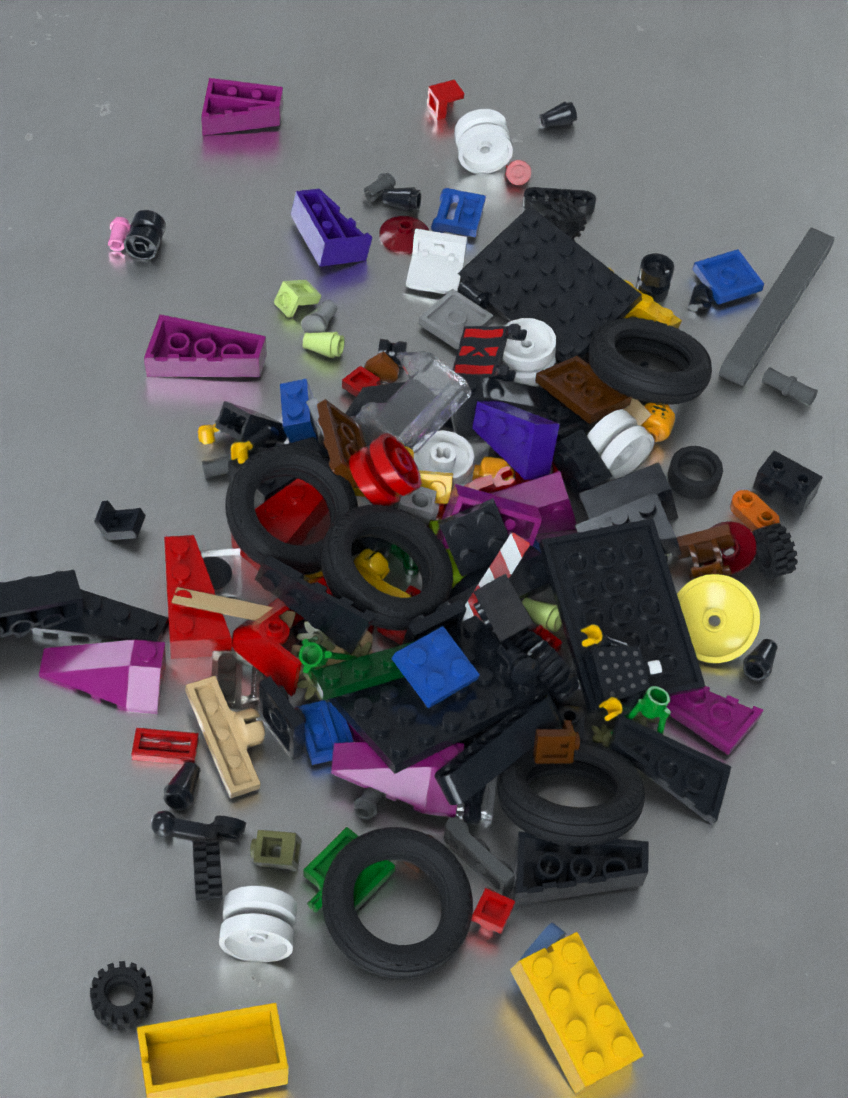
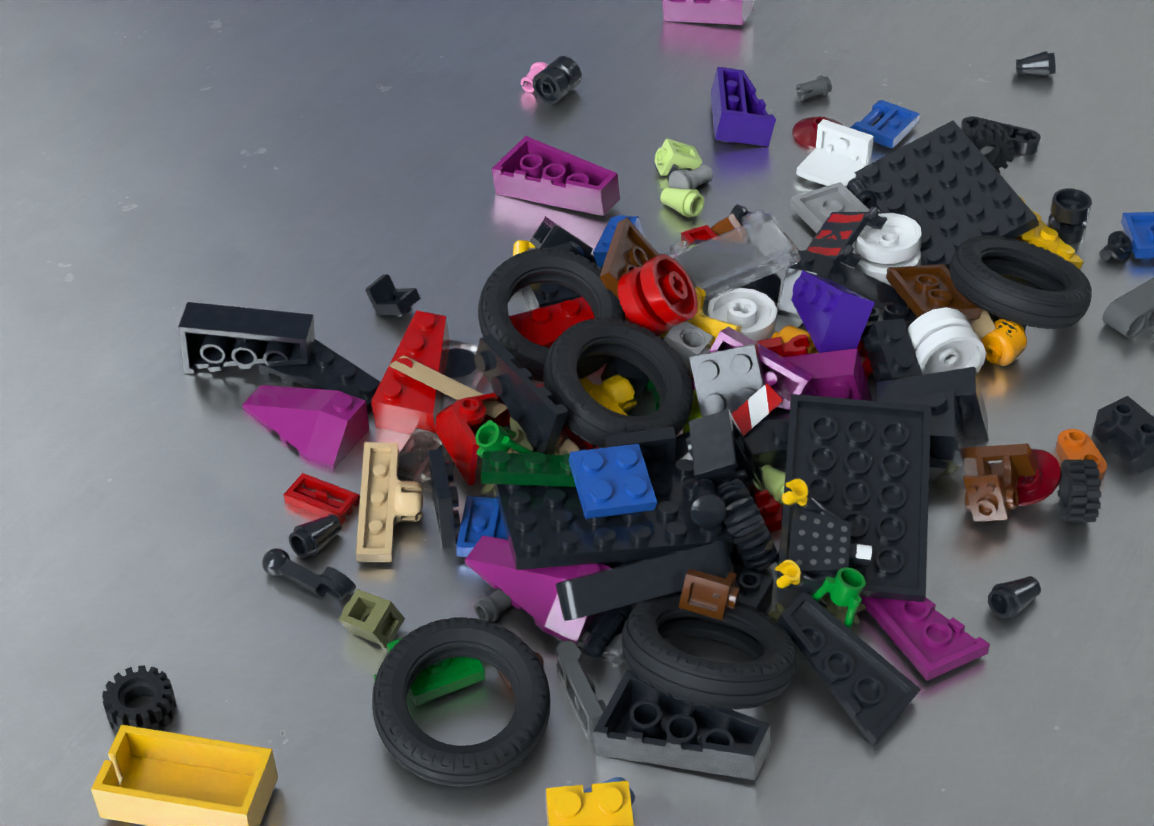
camera: 30 degrees right, 10 degrees down
black tyre [192,839,223,901] -> none
white wheel [219,886,297,962] -> none
black cone [382,187,422,212] -> none
red panel [427,79,464,120] -> none
white wheel [454,109,513,174] -> none
red tile [471,888,516,934] -> none
plate [505,160,531,185] -> none
black tyre [667,446,723,500] -> none
light yellow dish [677,574,760,664] -> none

